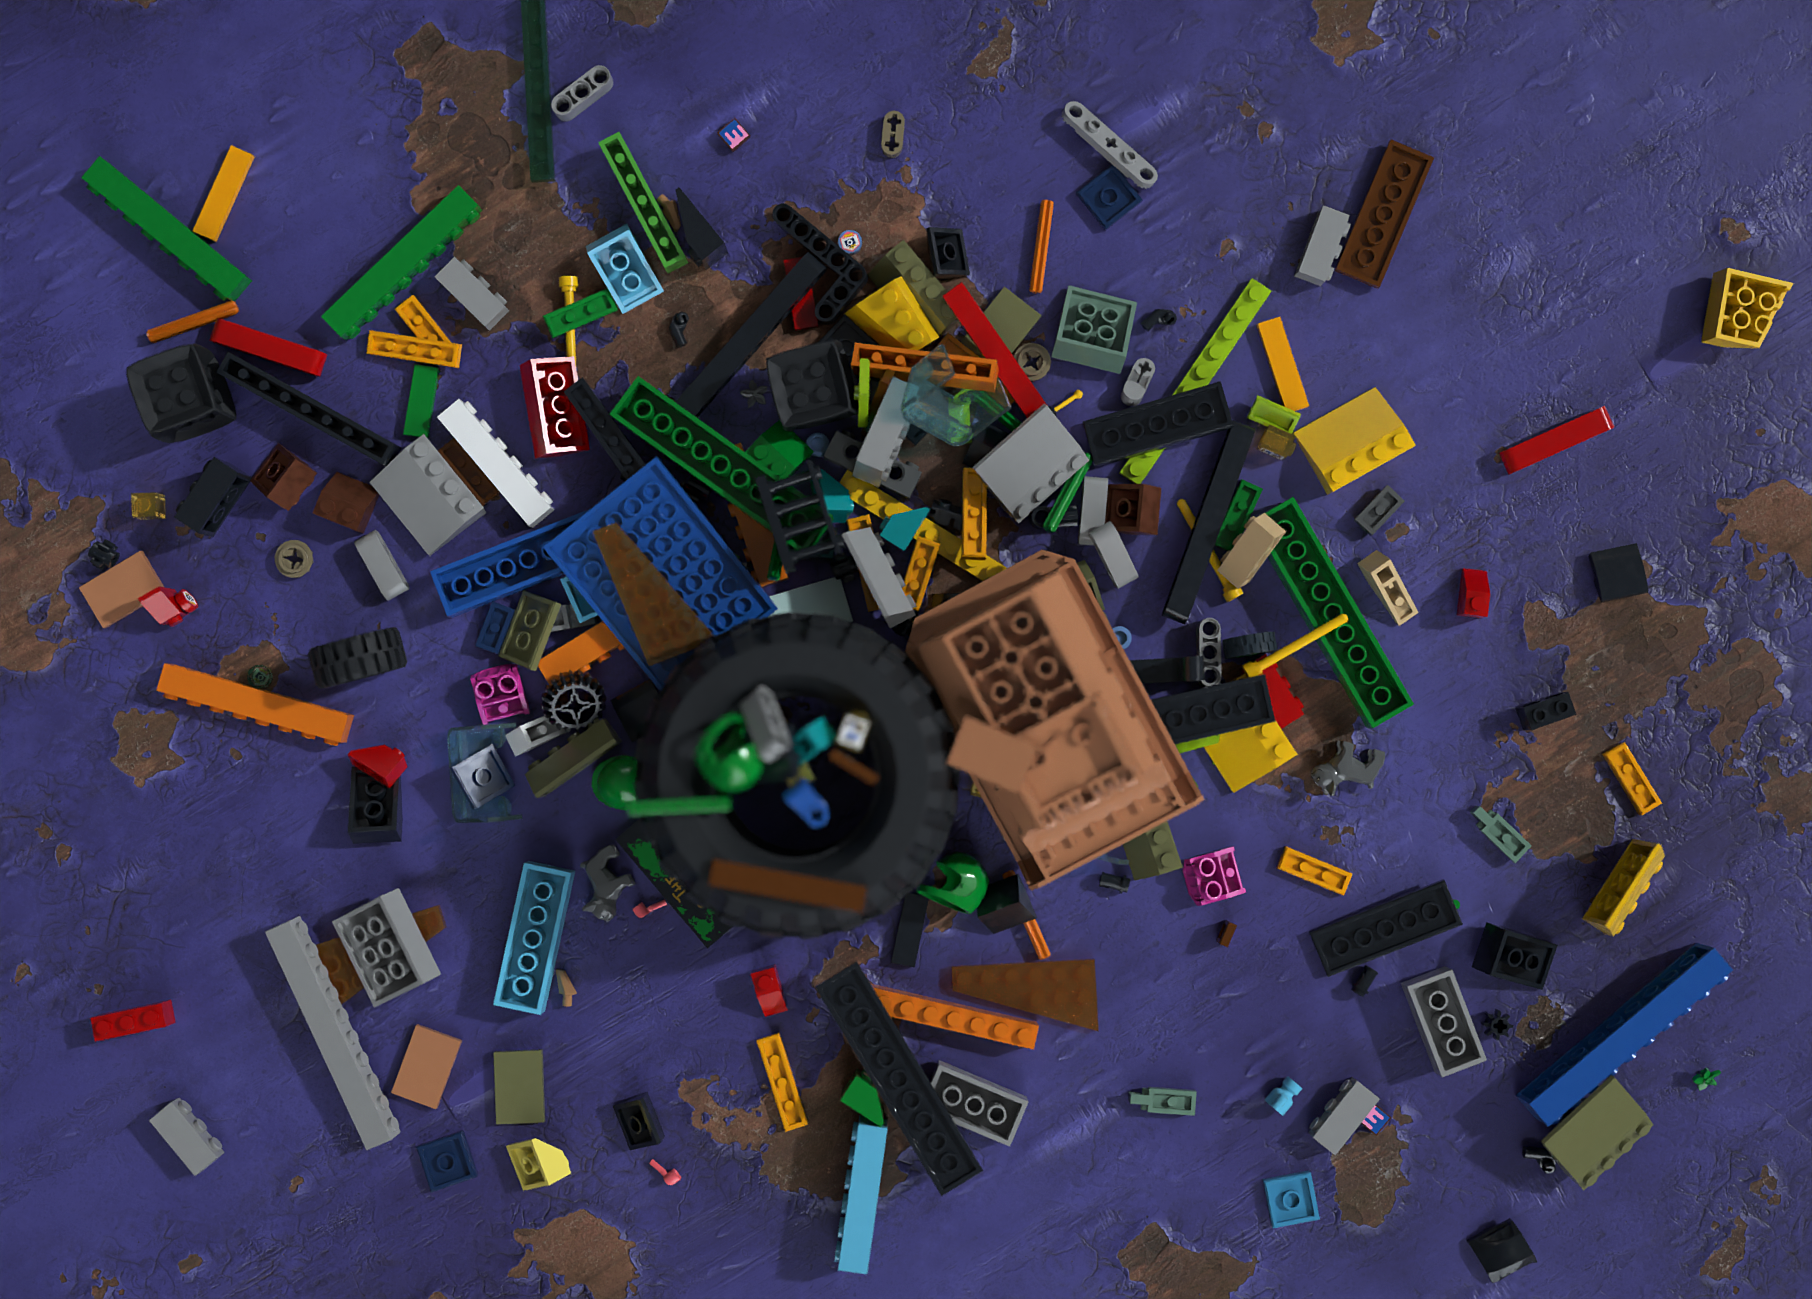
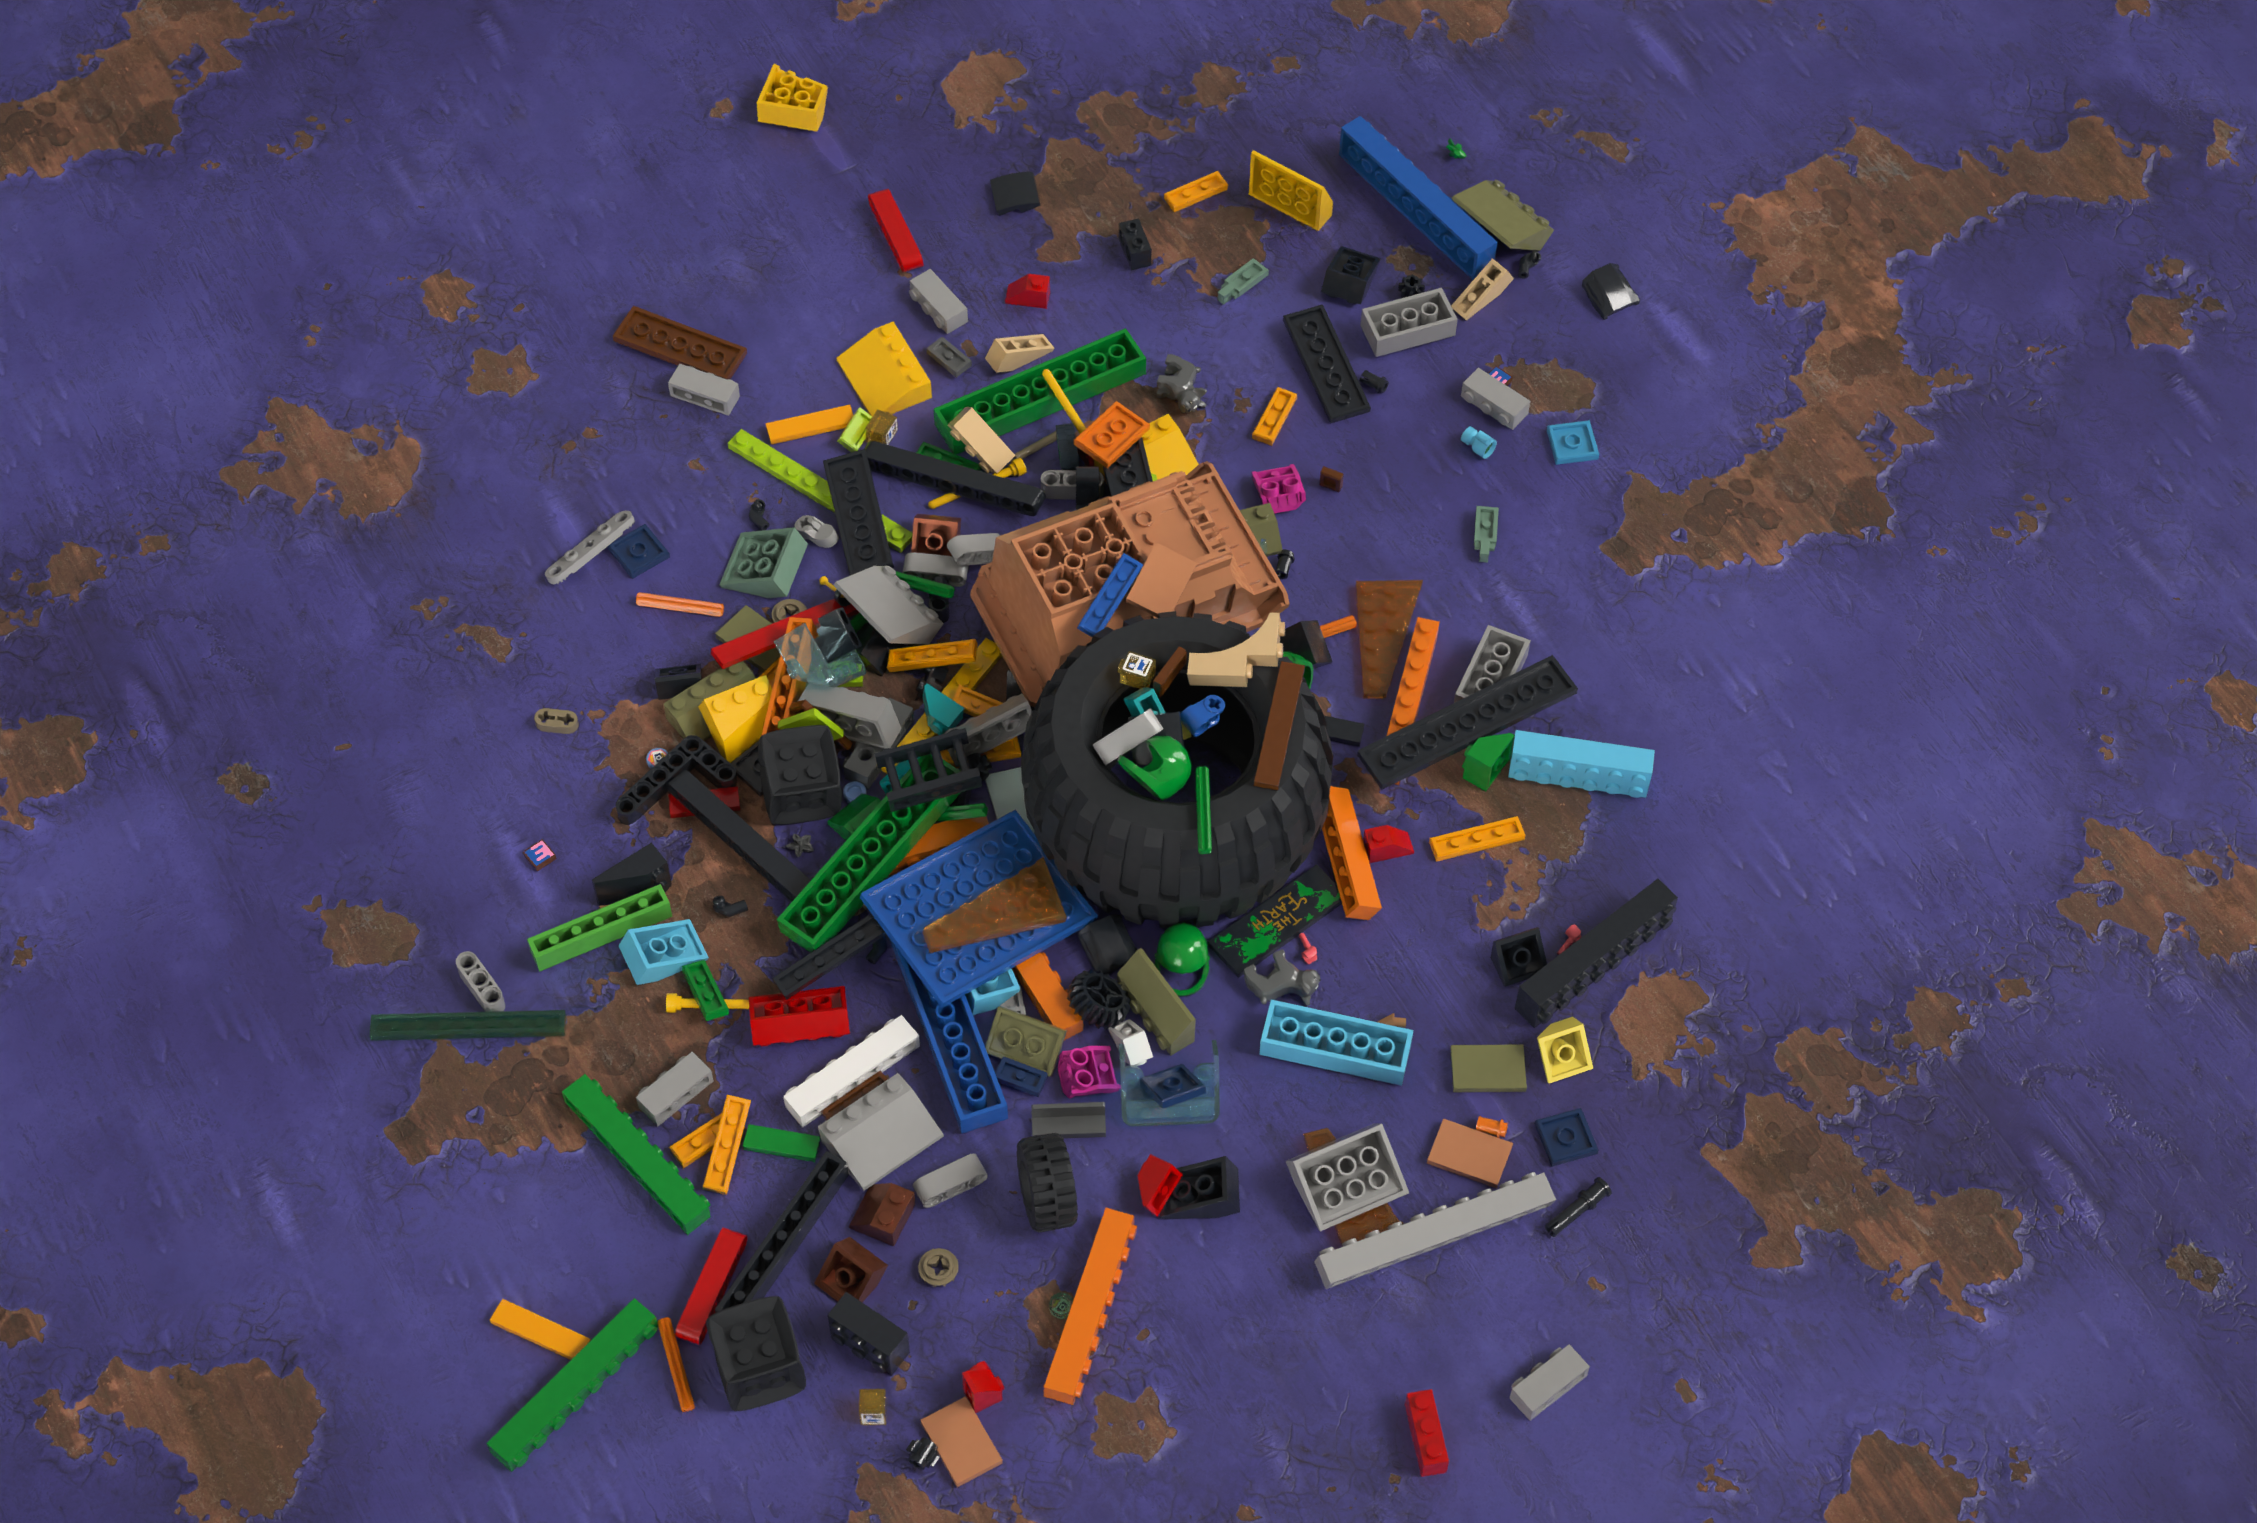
camera: 85 degrees left, 30 degrees down
none -> black piece [814,607,862,664]
none -> light grey brick [909,269,968,334]
none -> dark tan bar [1013,431,1057,459]
none -> dark grey panel [1031,1102,1106,1139]
none -> orange tile [1074,401,1150,468]
none -> blue tile [1077,553,1144,637]
none -> tan arch [1187,613,1285,687]
none -> orange brick [1322,786,1382,920]
none -> tan slope [1451,258,1514,320]
none -> orange pin [1476,1116,1508,1138]
none -> black brick [1515,879,1678,1028]
none -> black pin [1544,1177,1612,1237]

